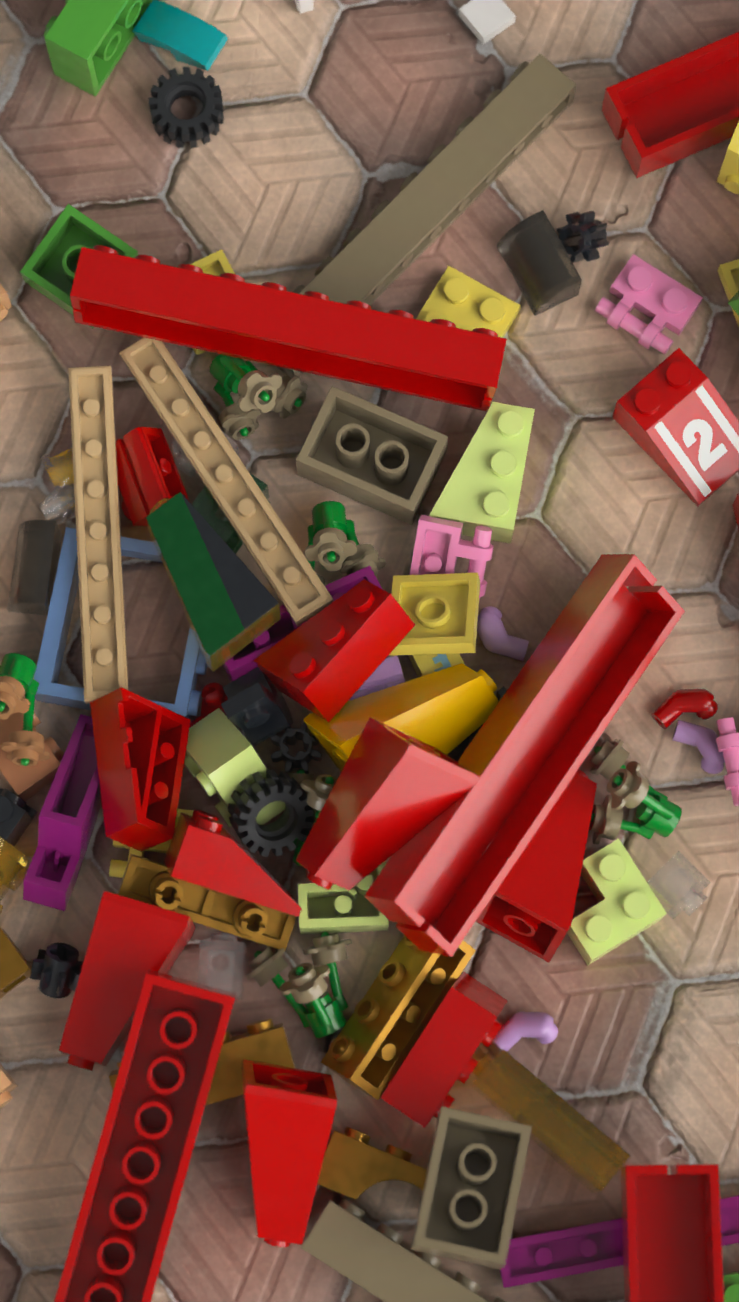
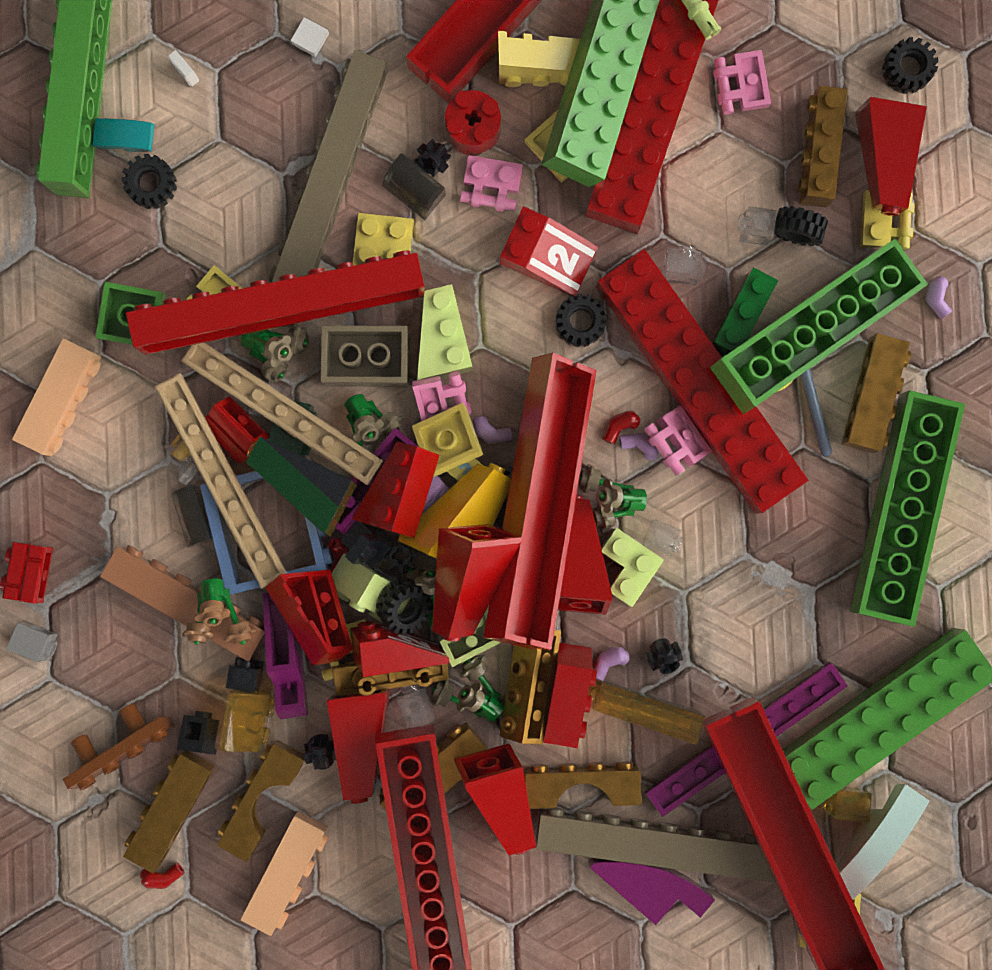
camera: 25 degrees left, 10 degrees up
dark tan brick [411,1107,532,1270] -> none
none -> red brick [445,90,501,156]
none -> black tyre [555,294,607,347]
none -> black gear [646,638,683,674]

